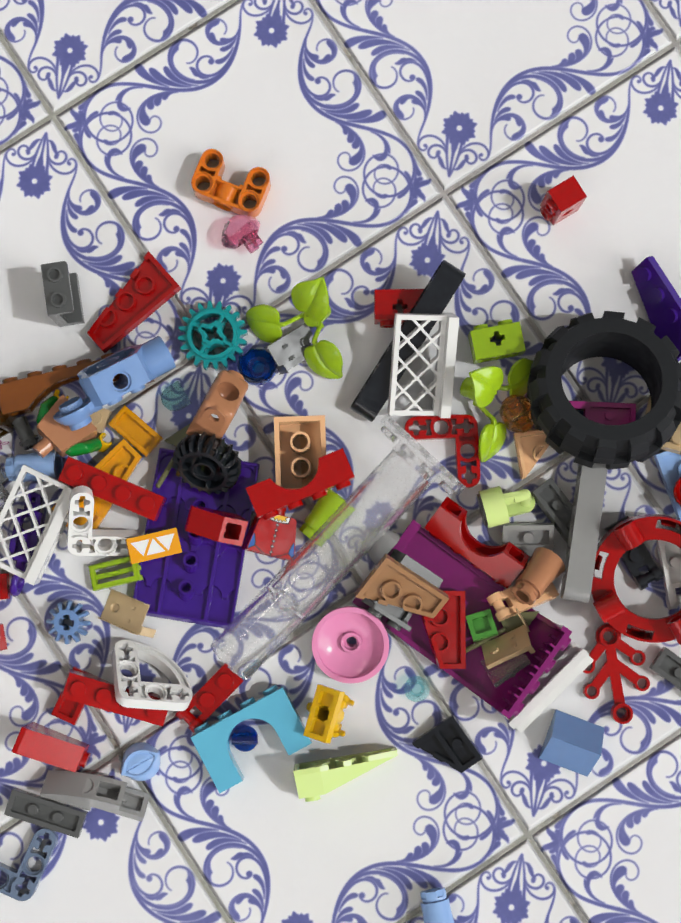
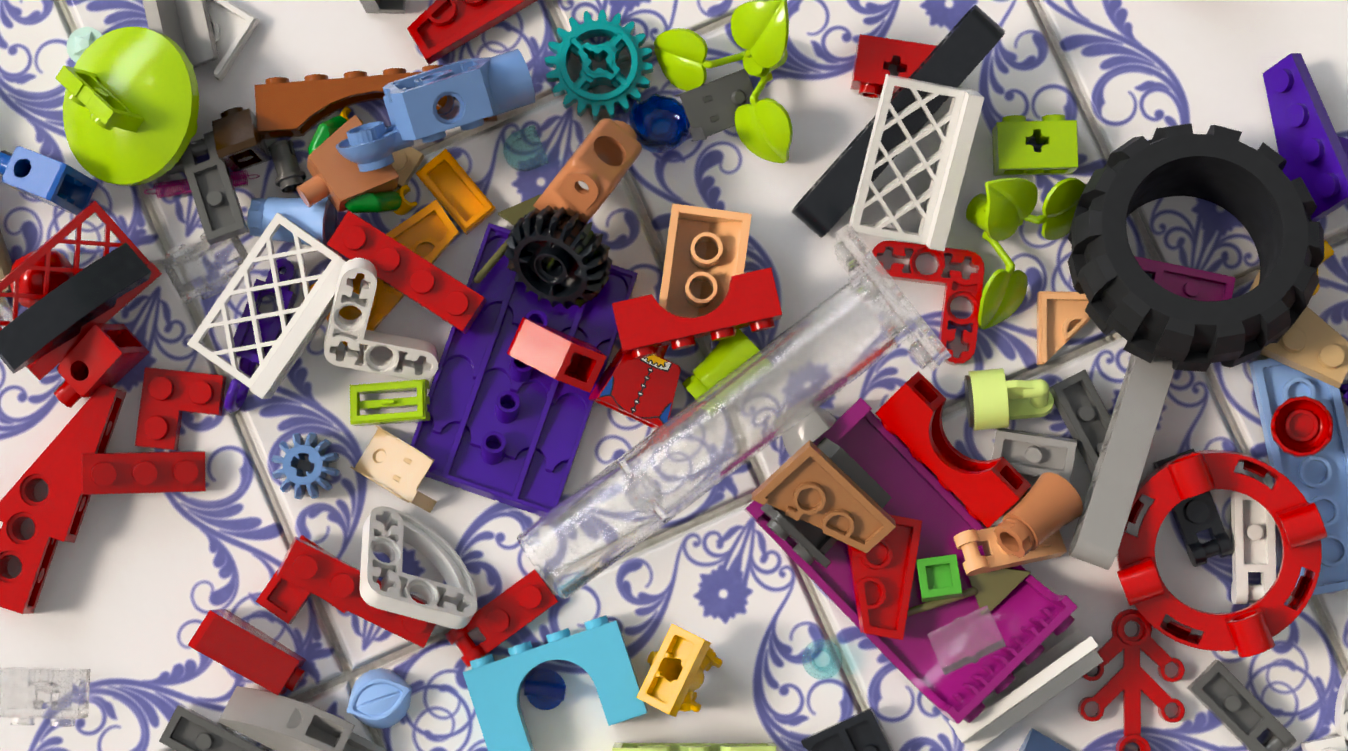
camera: 15 degrees right, 0 degrees up
light orange tile [125,528,182,564] -> none
bright pink dish [312,606,389,683] -> none
tan piece [481,608,535,670] -> none
clear orange head [499,395,534,433] -> none

